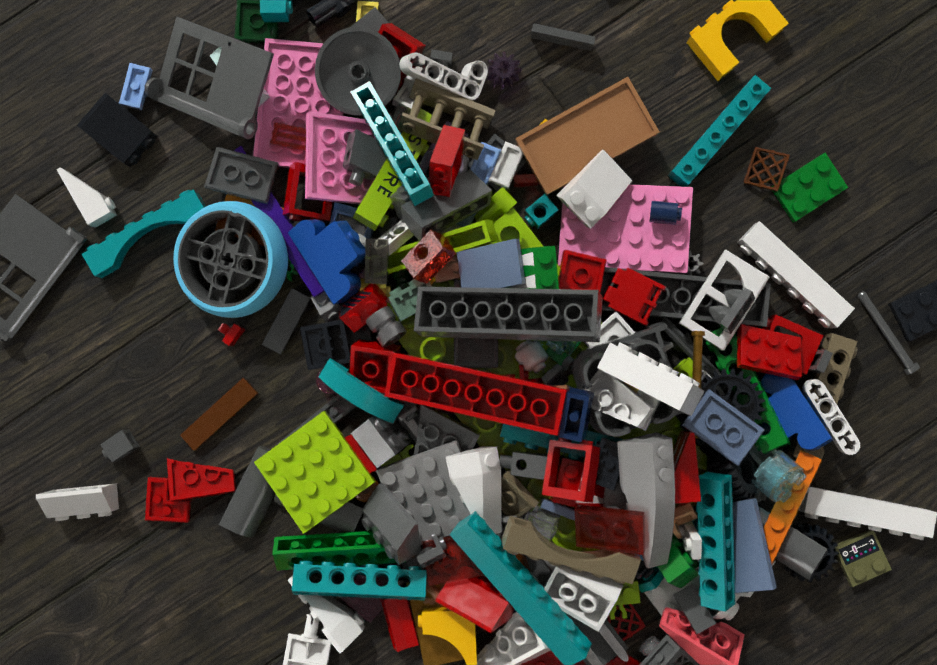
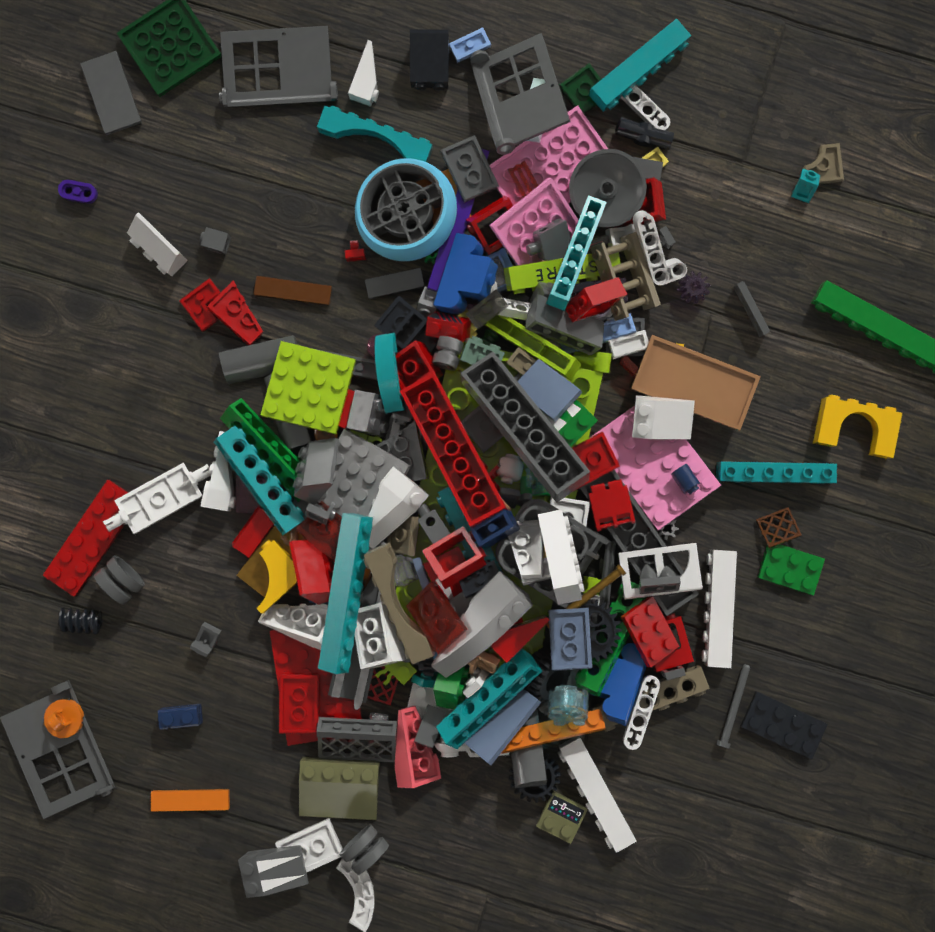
camera: 50 degrees right, 0 degrees up
clear red brick [401,229,456,284] -> none
teal brick [524,194,558,229] -> none

